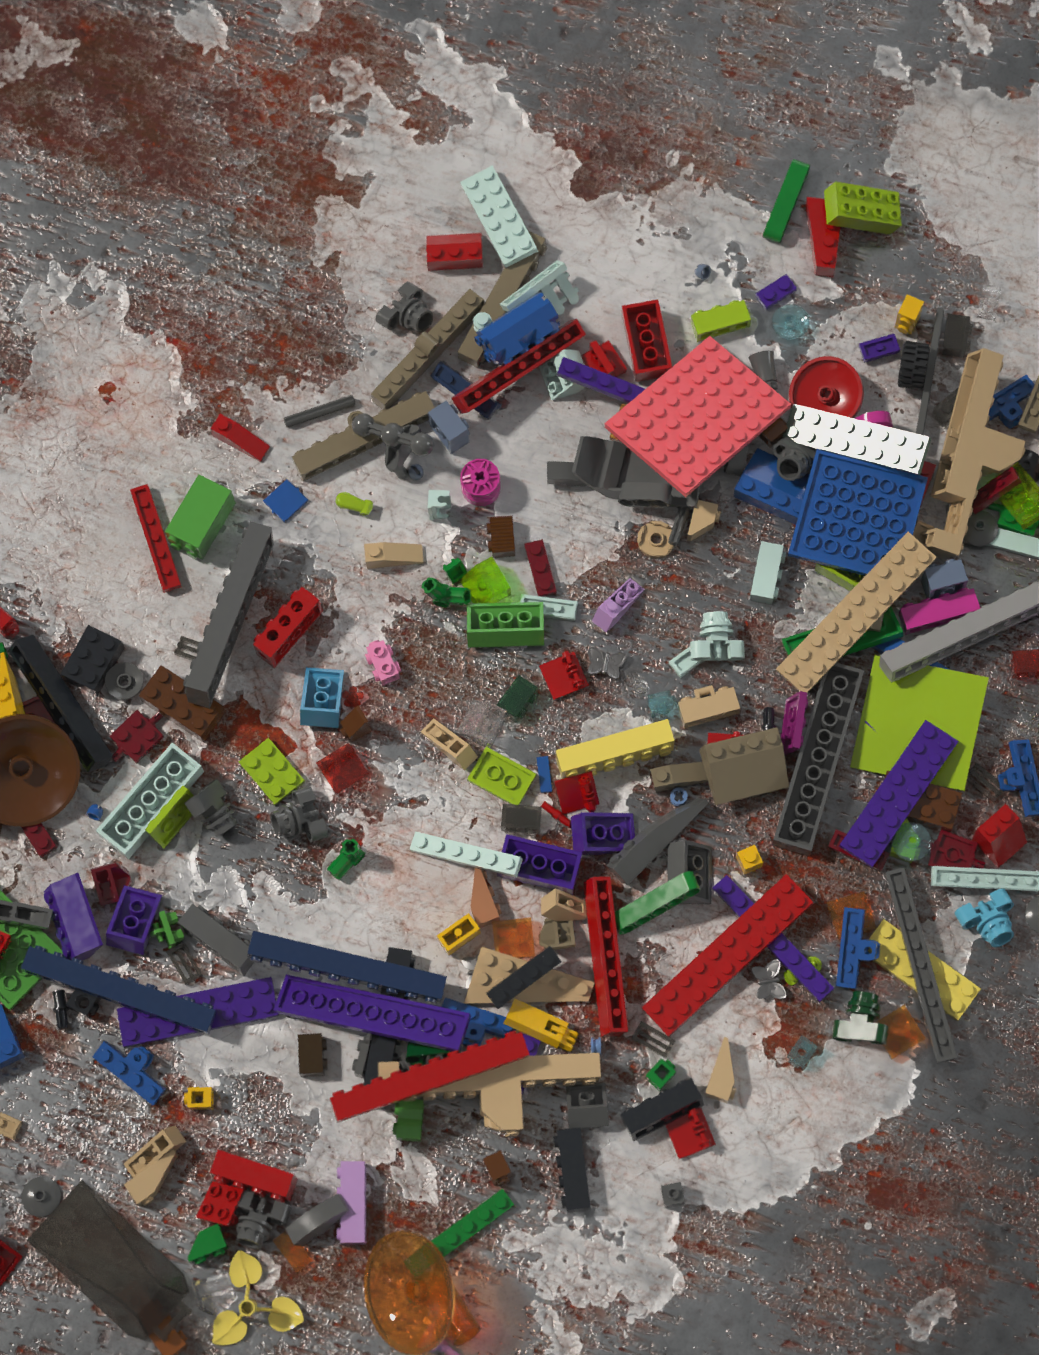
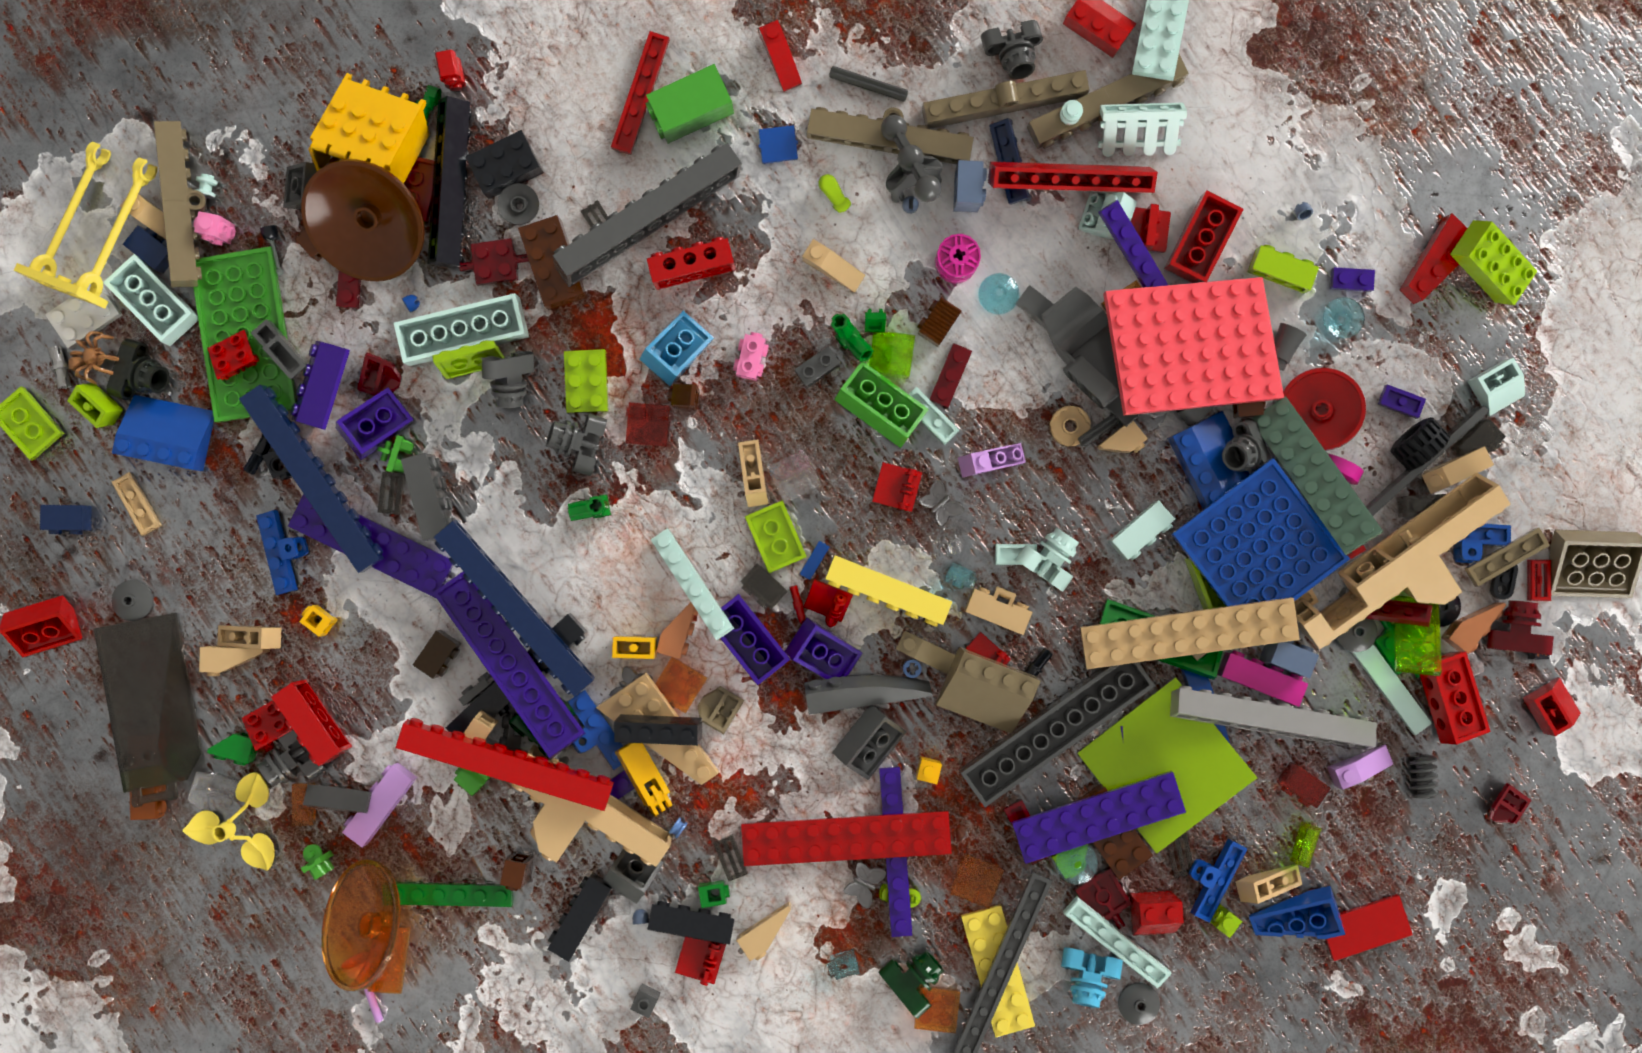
camera: 30 degrees right, 15 degrees up
clear red plant [342,686,364,707] -> none
light aqua hinge [428,490,451,520] -> none
blue brick [474,292,560,365] -> none
clear green brick [497,675,539,723] -> none
tan slope [541,888,587,922] -> none
red brick [583,877,628,1037] -> none
green beam [615,871,701,934] -> none
green beam [763,159,811,243] -> none
magenta plate [781,691,808,756] -> none
blue plate [836,907,880,989] -> none
yellow brick [895,294,924,335] -> none
none -> bright green hips [301,844,334,880]
none -> sand blue hinge [632,909,649,925]
none -> dark grey brick [794,346,840,389]
none -> clear light blue dish [978,273,1019,314]
none -> tan slope [1422,446,1494,494]
none -> light aqua slope [1467,358,1525,417]

